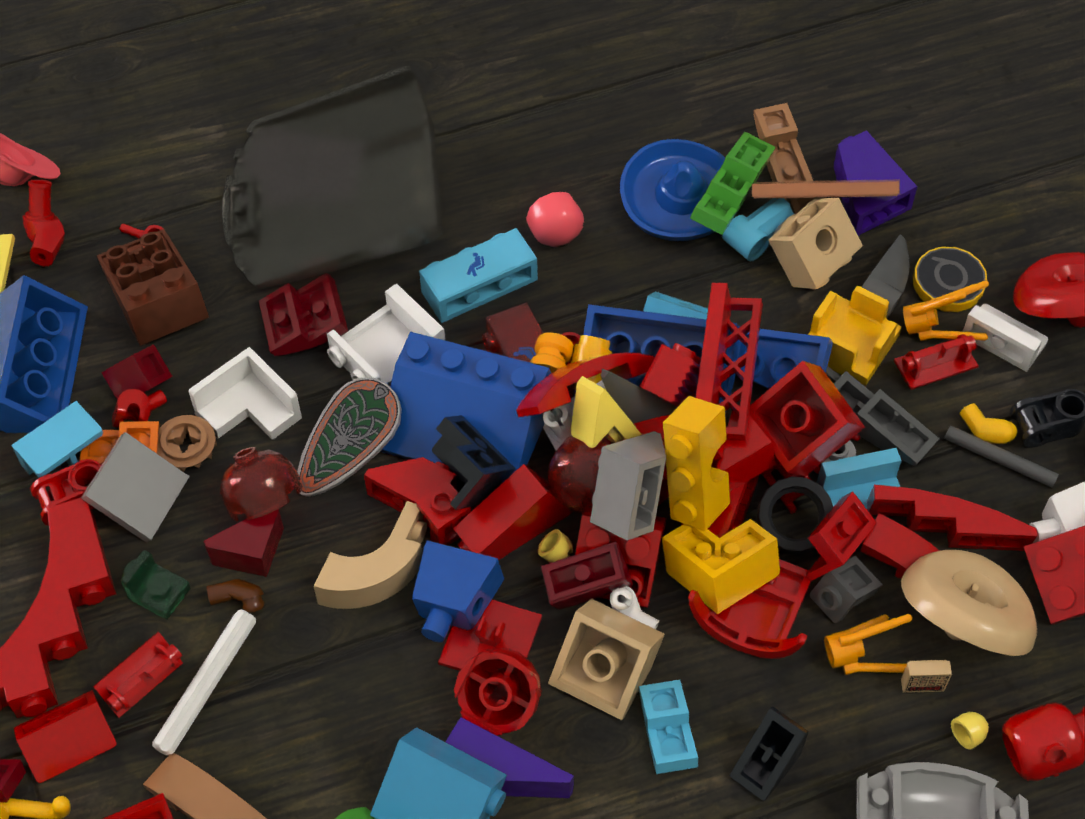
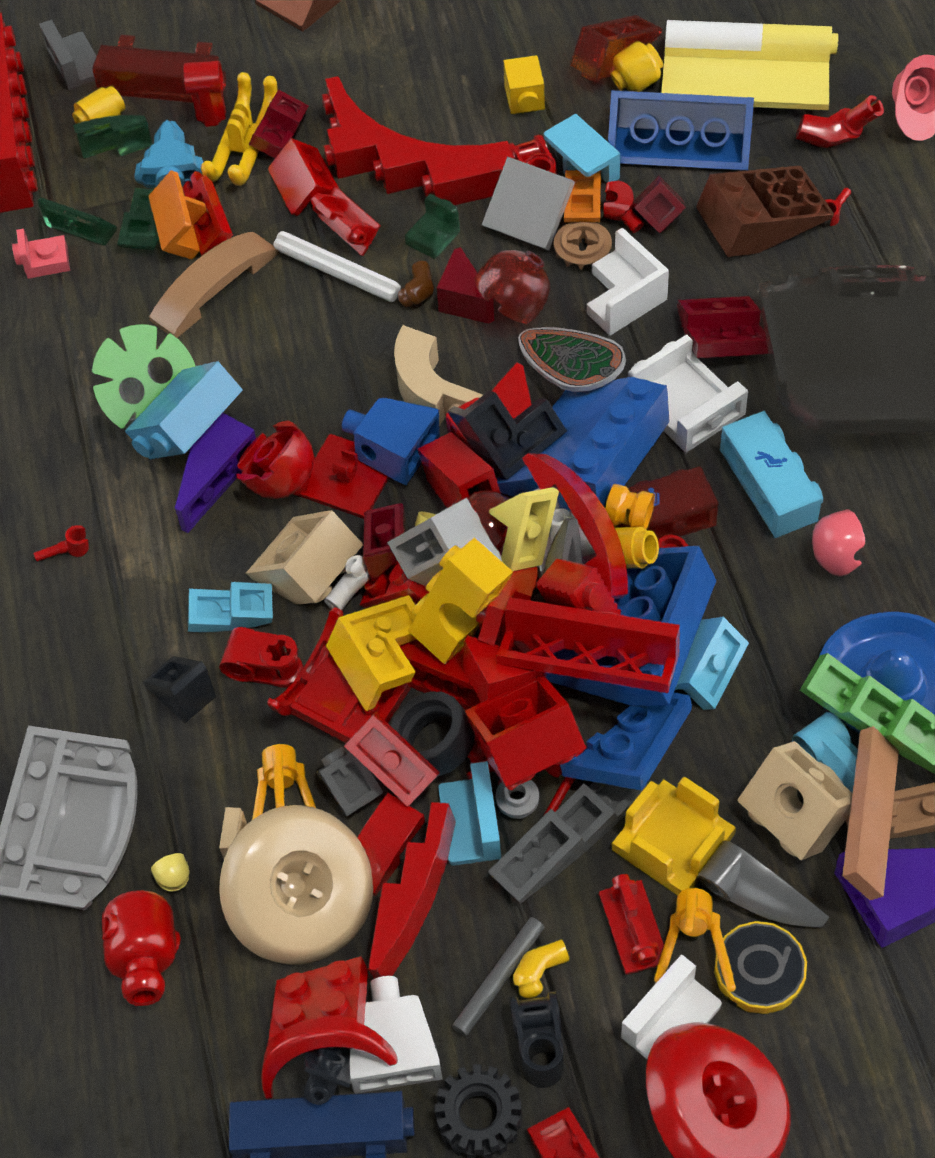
camera: 100 degrees right, 0 degrees up
none -> red piece [219,627,303,688]

